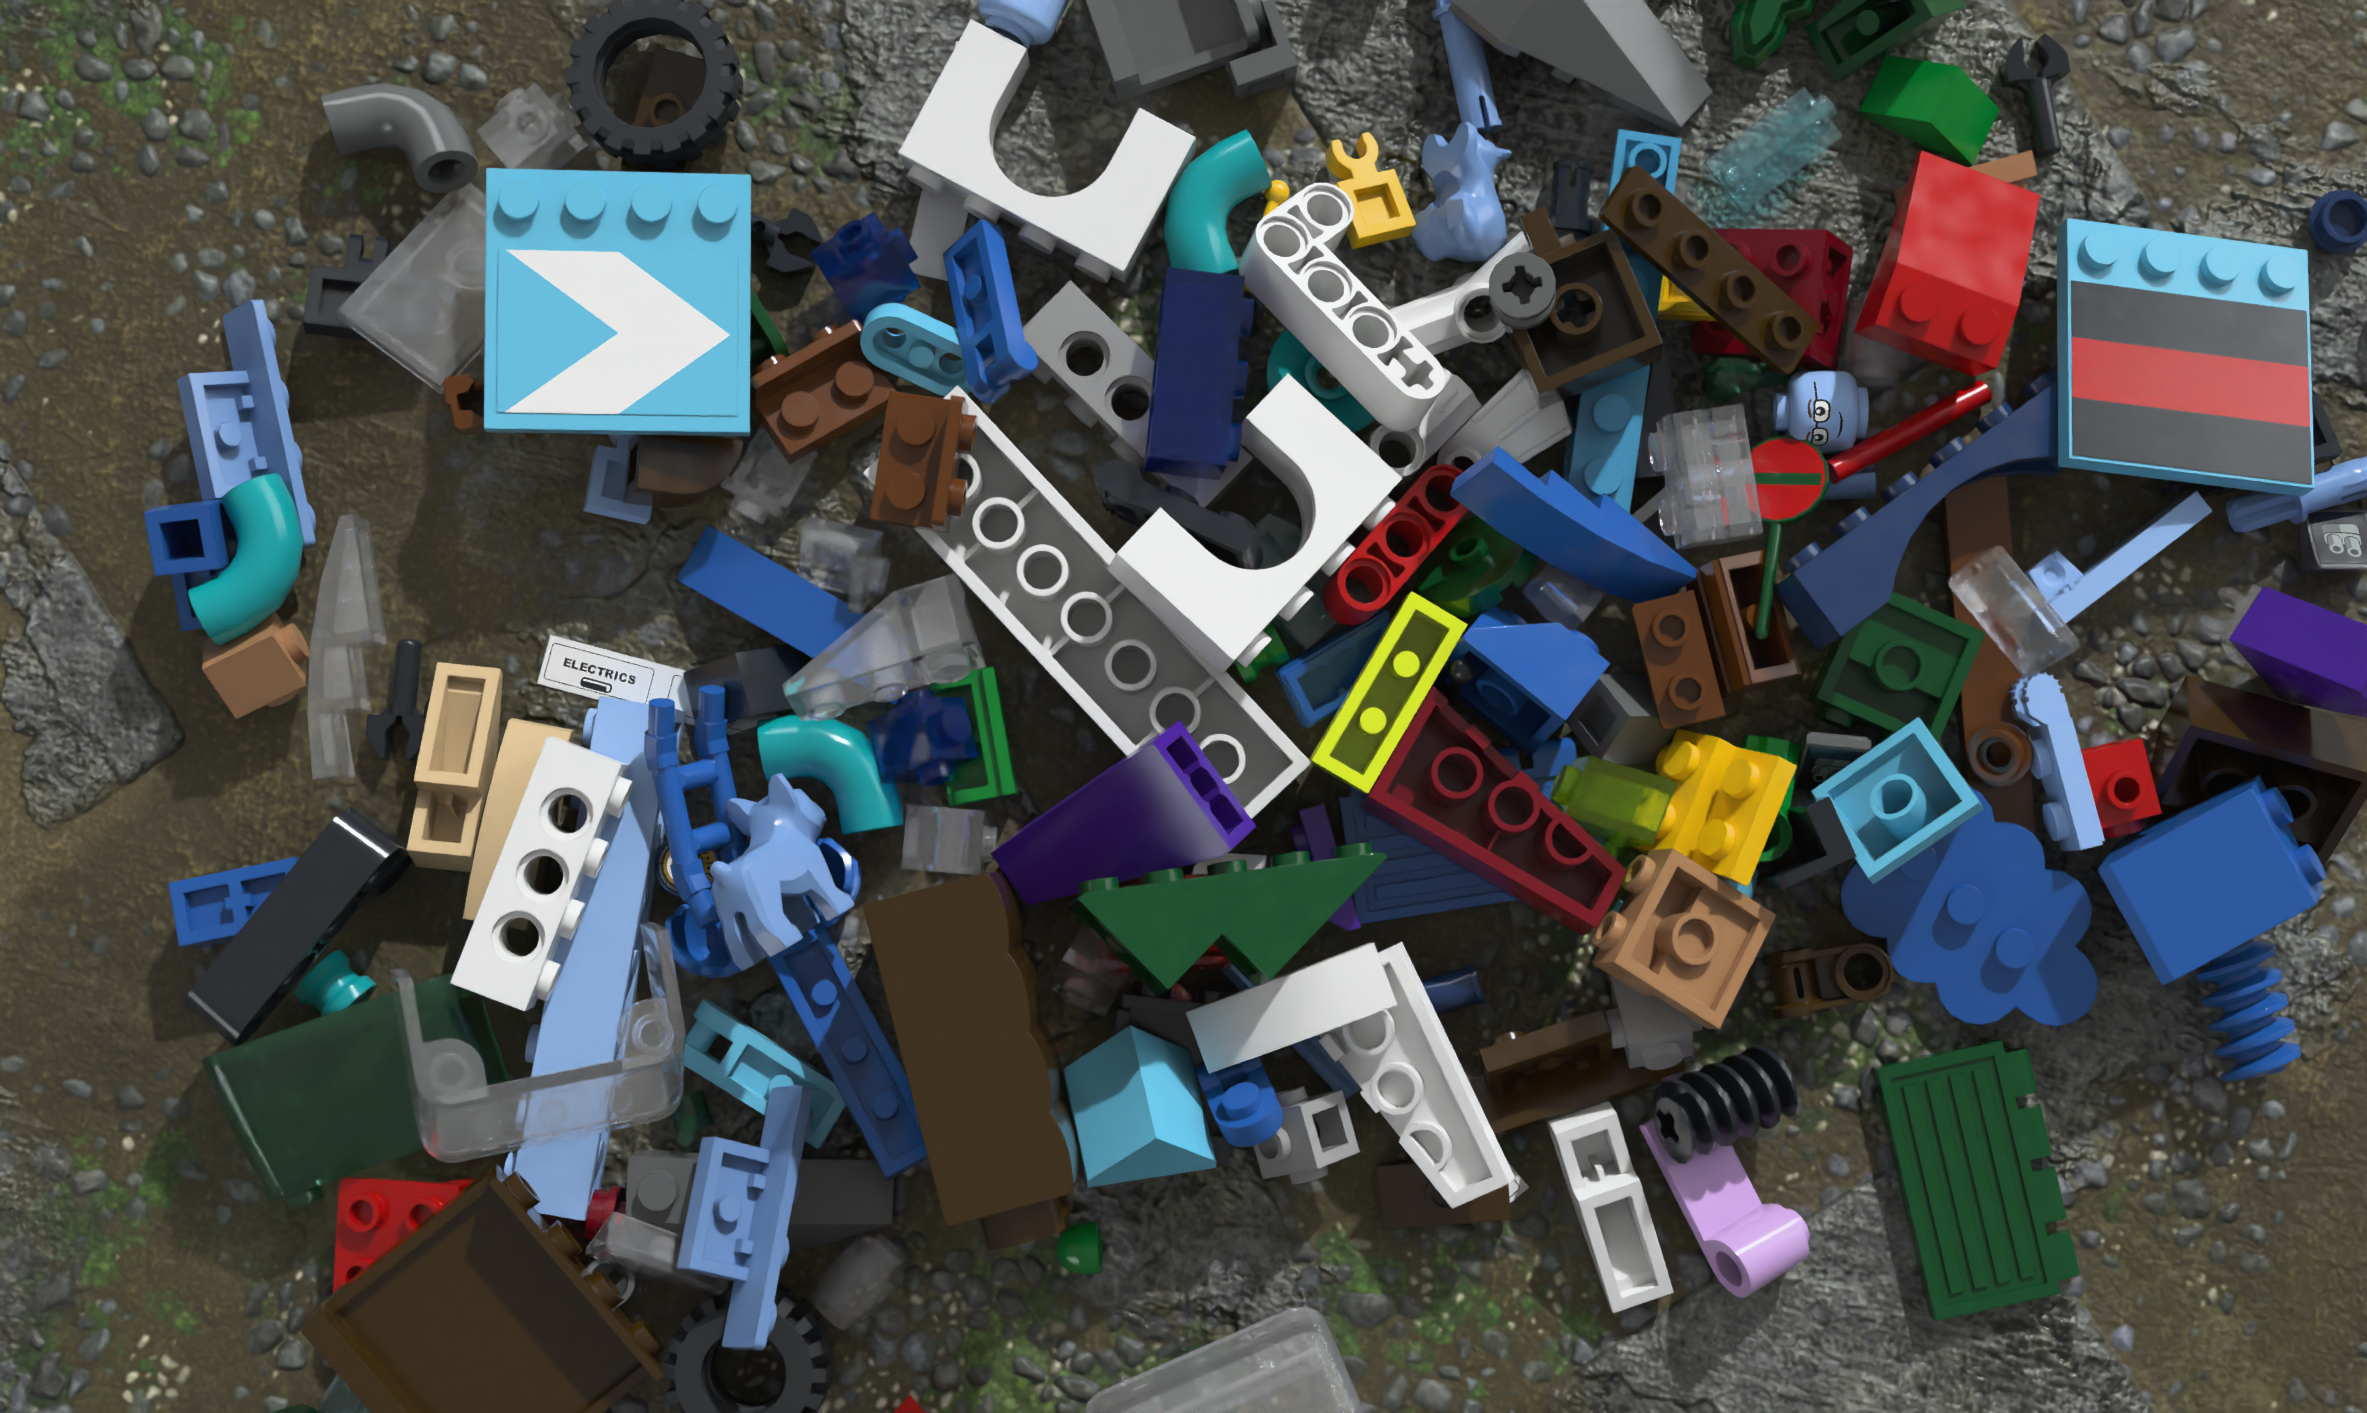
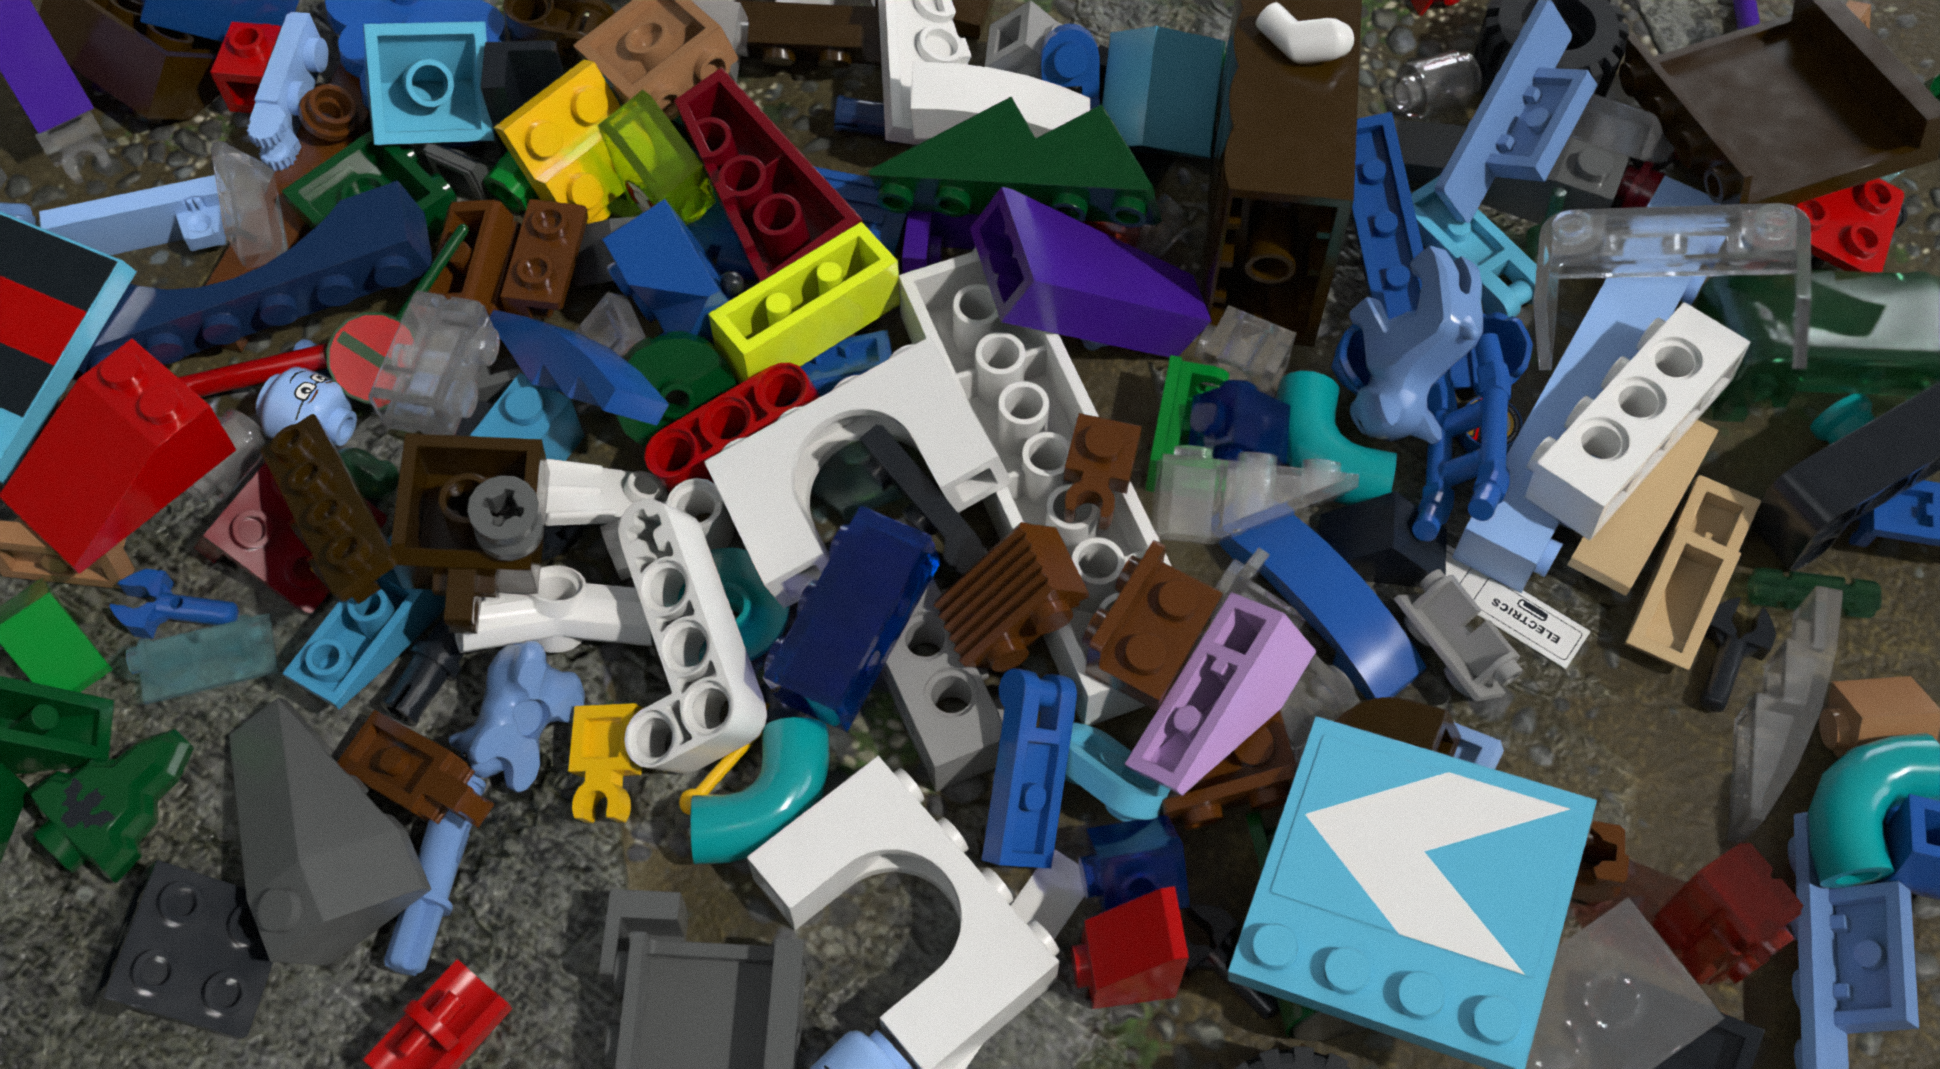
camera: 160 degrees left, 25 degrees down
none -> blue bar [109,568,239,639]
none -> reddish brown hinge [337,710,495,828]
none -> reddish brown brick [933,522,1089,672]
none -> reddish brown plate [1064,413,1142,530]
none -> red slope [1071,886,1189,1009]
none -> lavender slope [1125,592,1316,795]
none -> white arm [1256,2,1354,64]
none -> light grey hinge [1394,569,1523,701]
none -> clear red brick [1652,842,1804,985]
none -> clear green axle [1747,567,1882,618]

